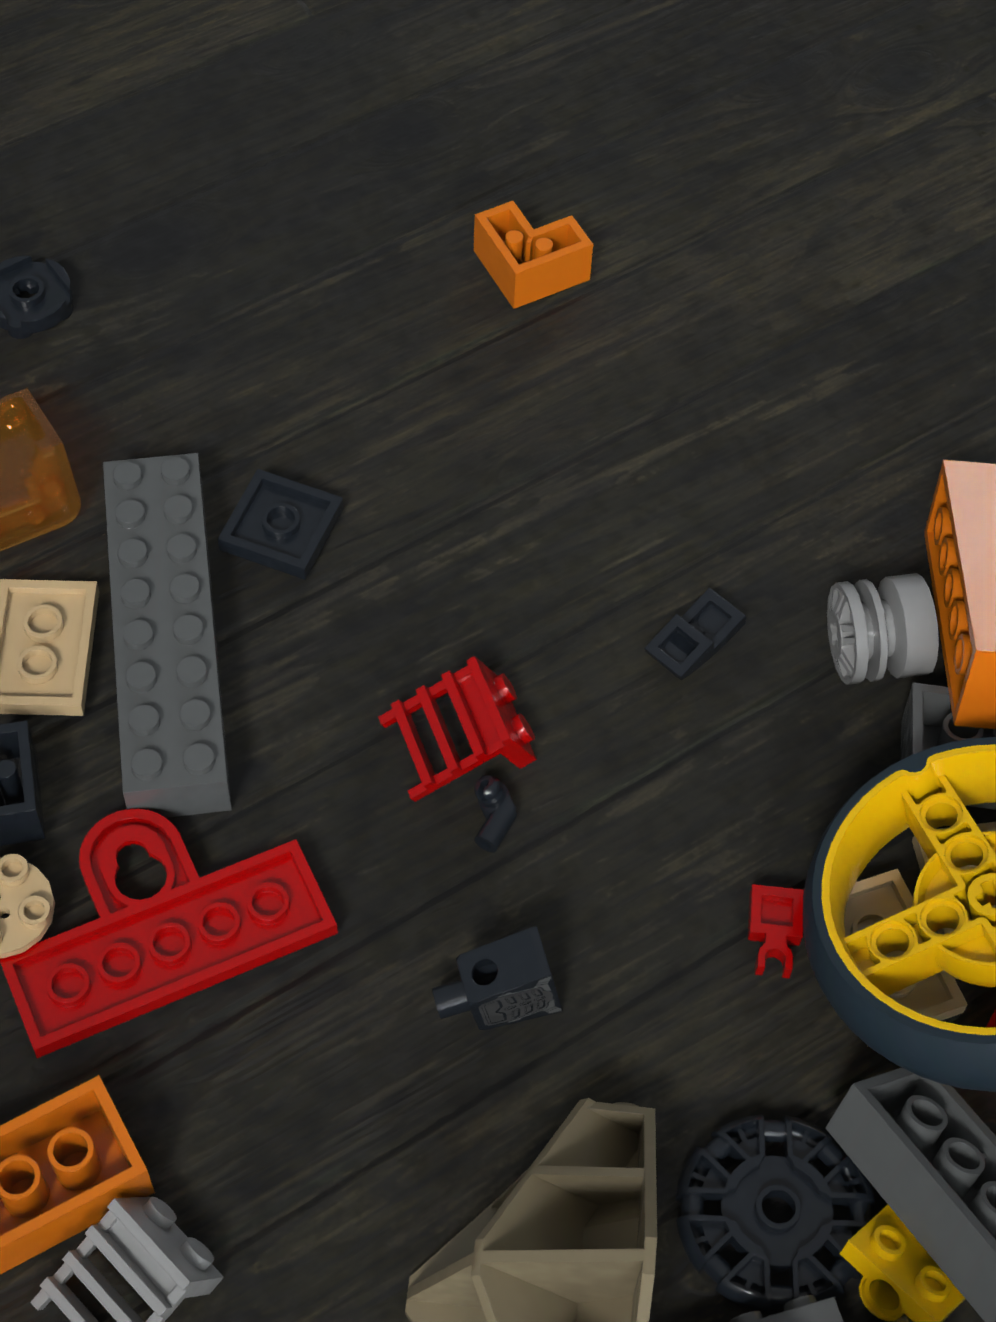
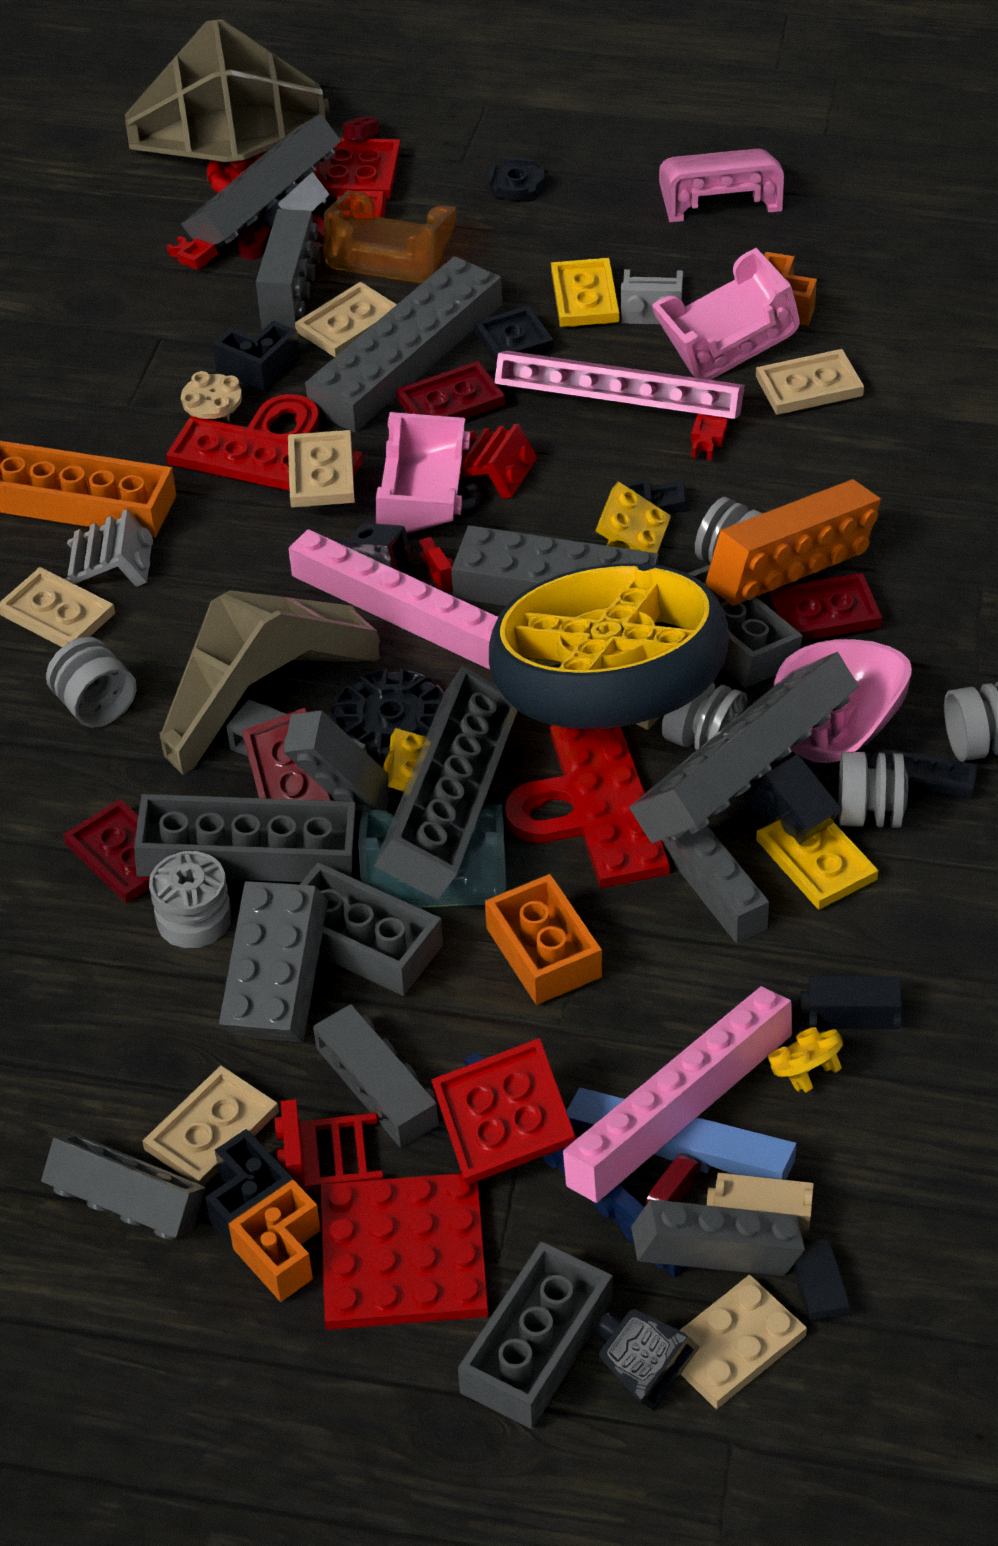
camera: 50 degrees right, 10 degrees down
none -> tan plate [288,430,355,507]
none -> bright pink brick [288,529,498,669]
none -> bright pink windscreen [376,412,470,534]
none -> dark red plate [396,361,505,419]
none -> red plate [419,537,454,593]
none -> dark grey brick [451,525,659,606]
none -> bright pink brick [495,351,745,419]
none -> yellow plate [551,258,619,327]
none -> yellow plate [595,481,671,553]
none -> light grey plate [621,269,683,324]
none -> bright pink windscreen [652,248,800,380]
none -> bright pink windscreen [659,149,784,222]
none -> red plate [691,413,728,461]
none -> tan plate [756,349,864,415]

